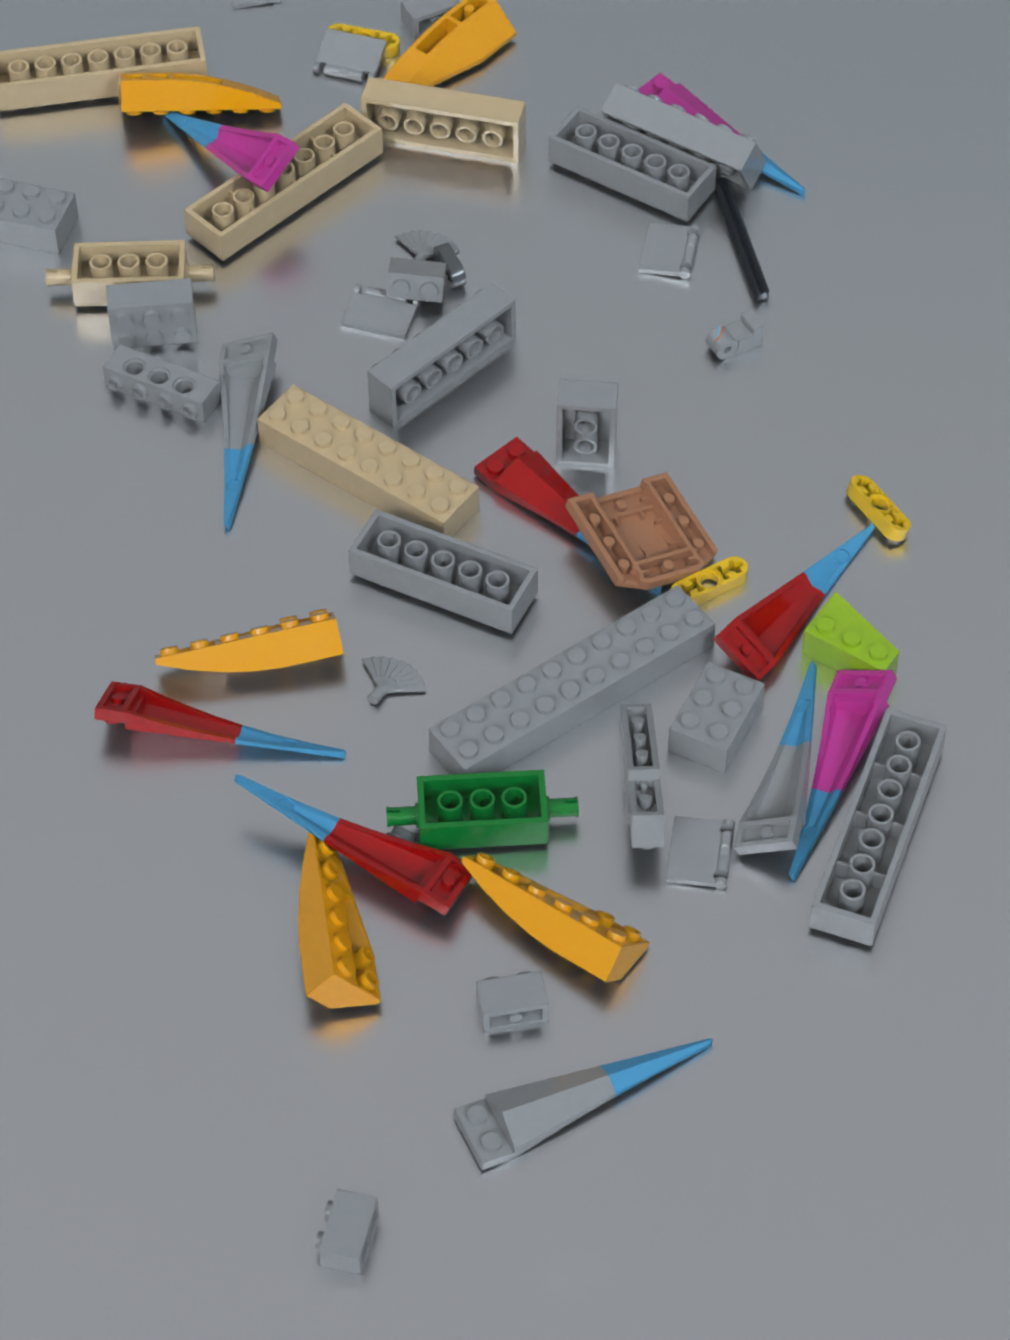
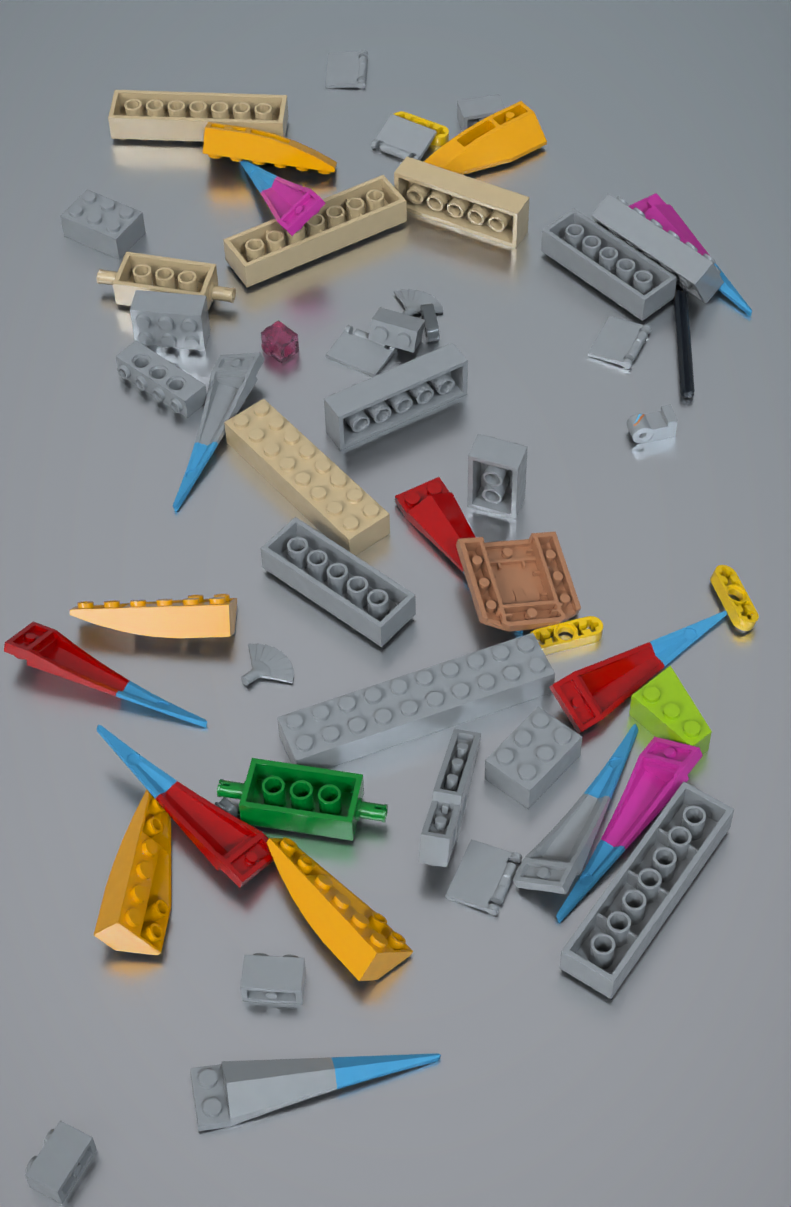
camera: 15 degrees right, 0 degrees up
none -> clear pink brick [261,320,299,364]

